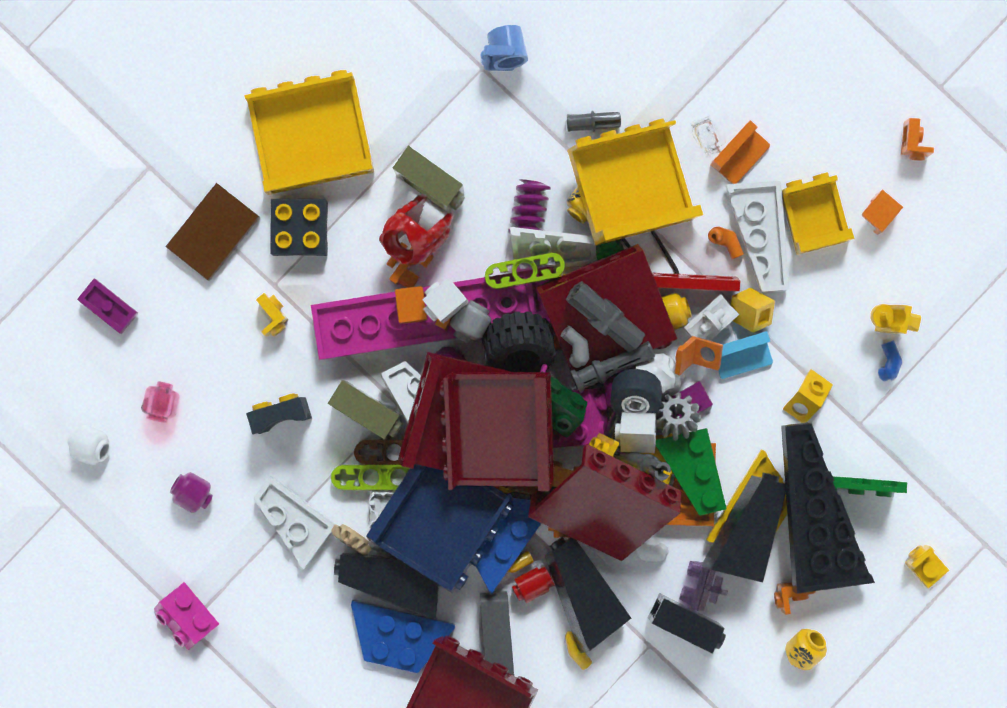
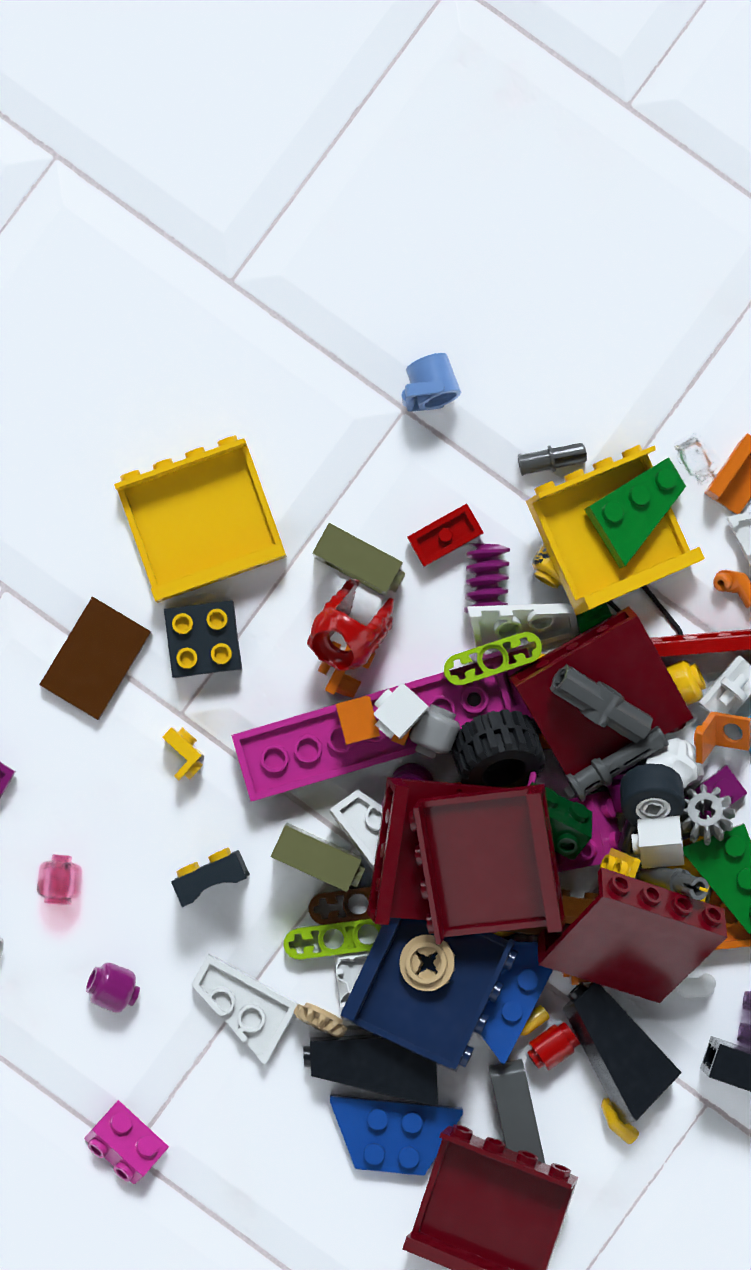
camera: 10 degrees left, 0 degrees up
light grey arm [561,326,589,368] -> none
none -> tan gear [400,935,455,991]
none -> red plate [407,503,484,567]
none -> green wing [584,457,687,568]

